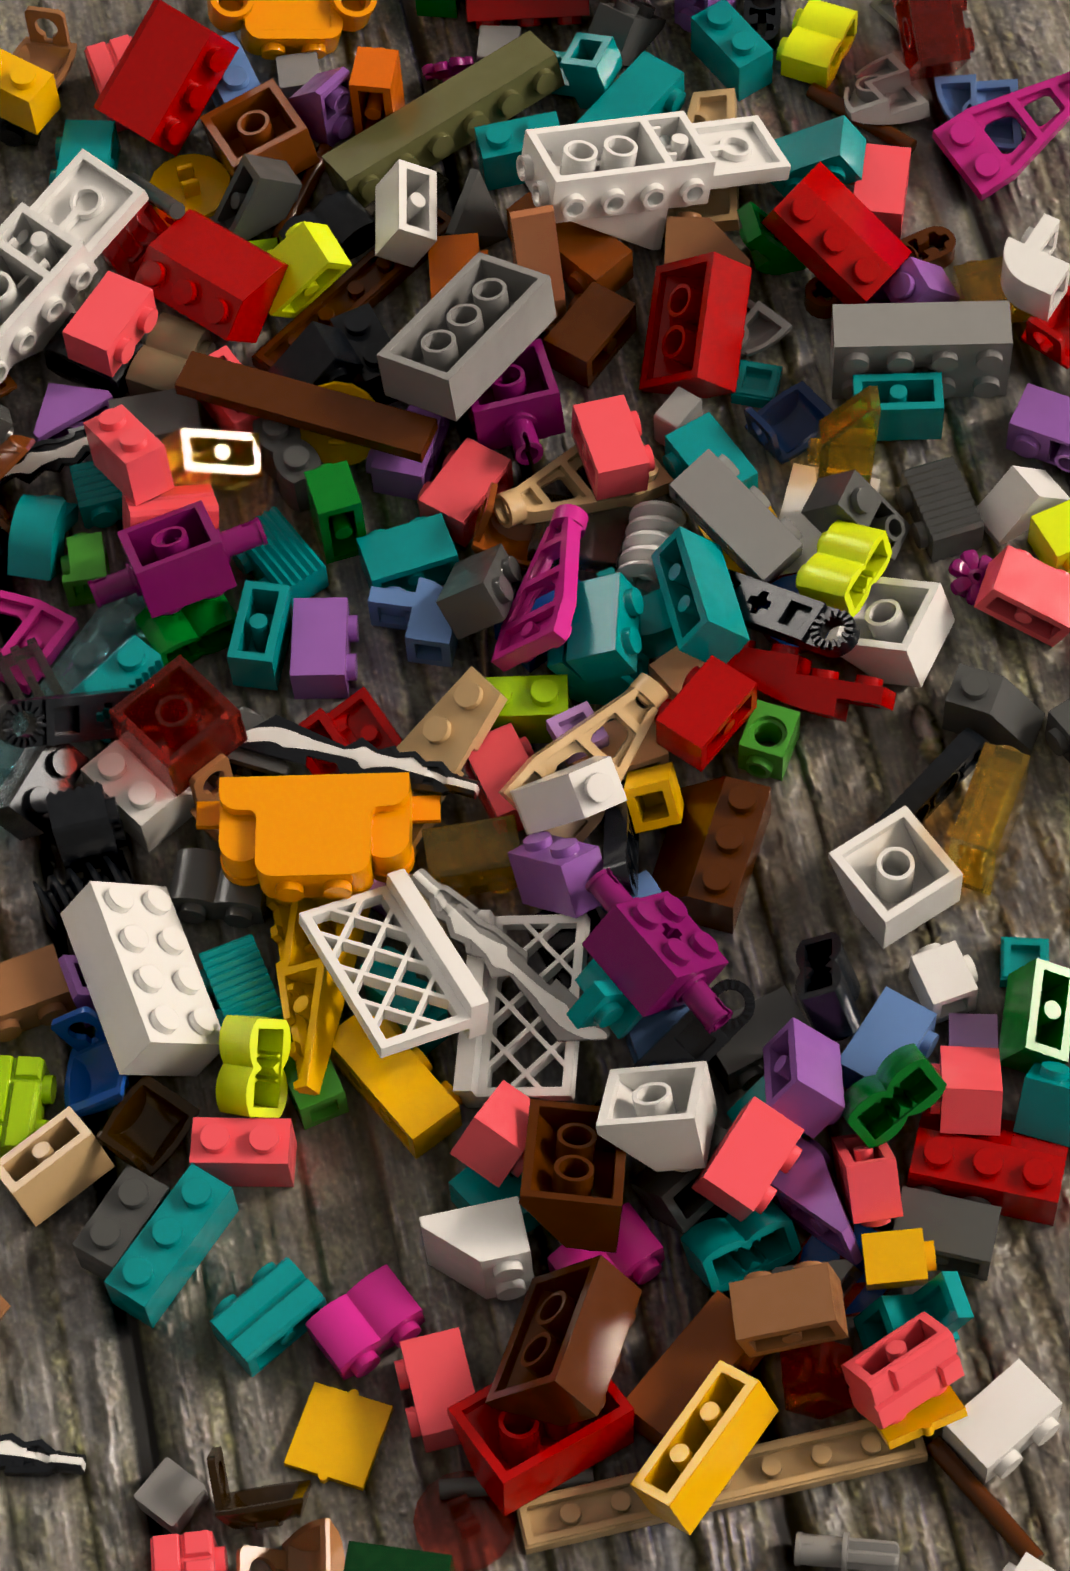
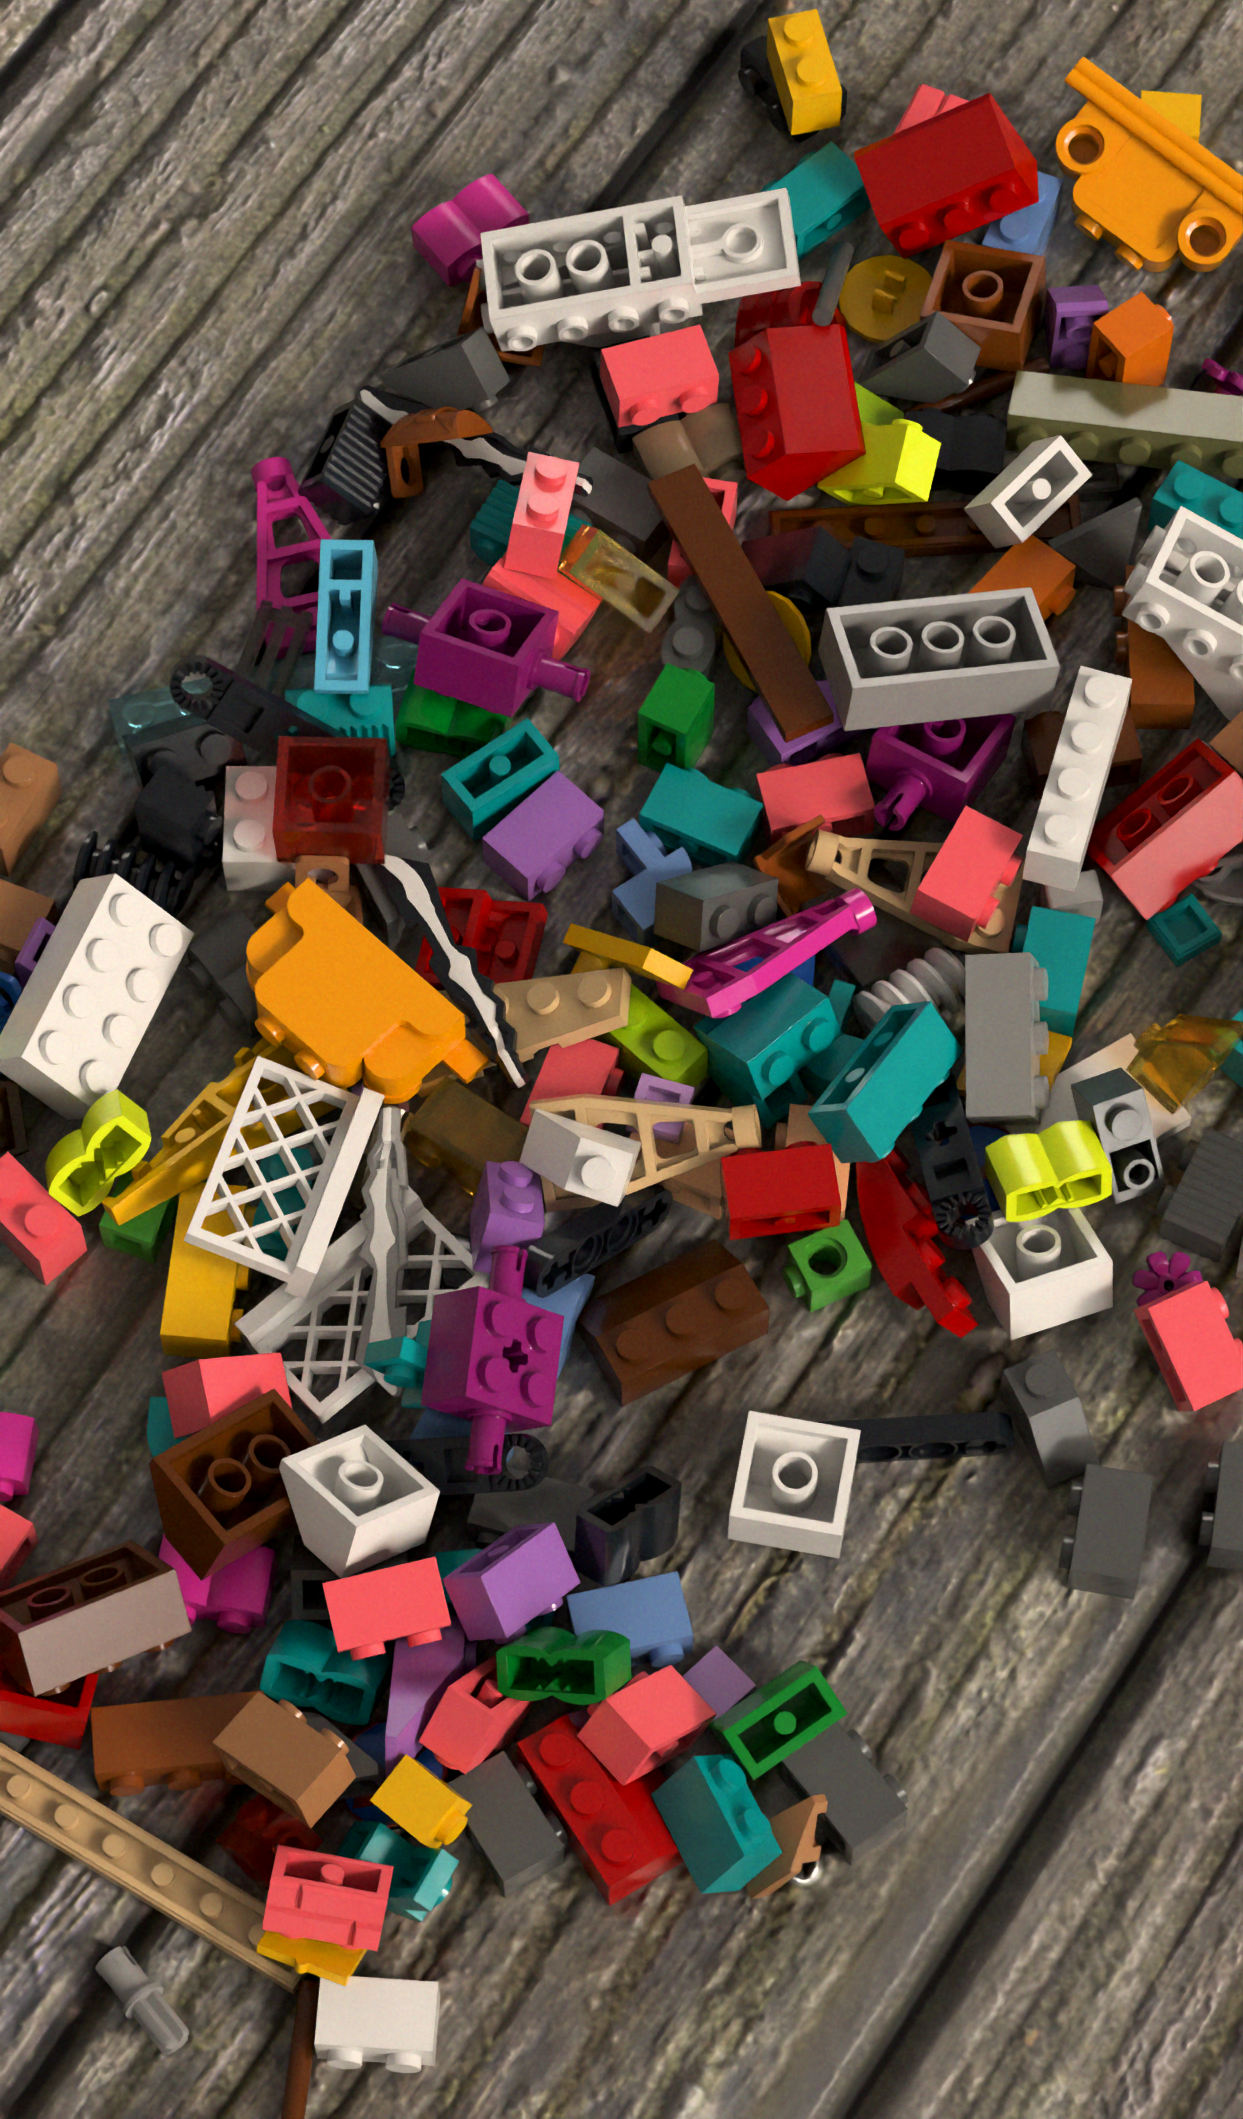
camera: 40 degrees right, 5 degrees up
teal brick [7,494,79,581] -> none
medium nougat piece [13,6,77,90] -> none
medium lavender slope [33,383,113,442] -> none
bright green brick [61,532,110,607] -> none
teal brick [198,934,283,1026] -> none
teal brick [232,507,329,600] -> none
light grey piece [276,52,320,101] -> none
white slope [419,1196,534,1300] -> none
nougat slope [509,205,566,331] -> none
yellow brick [624,762,685,834] -> none
yellow brick [630,1360,779,1535] -> none
dark blue piece [744,381,841,465] -> none
white brick [908,940,979,1024] -> none
clear yellow brick [948,742,1031,896] -> none
teal tile [999,937,1049,987] -> none
none -> medium azure slope [314,539,378,694]
none -> yellow piece [562,923,693,990]
none -> white brick [1022,666,1132,892]

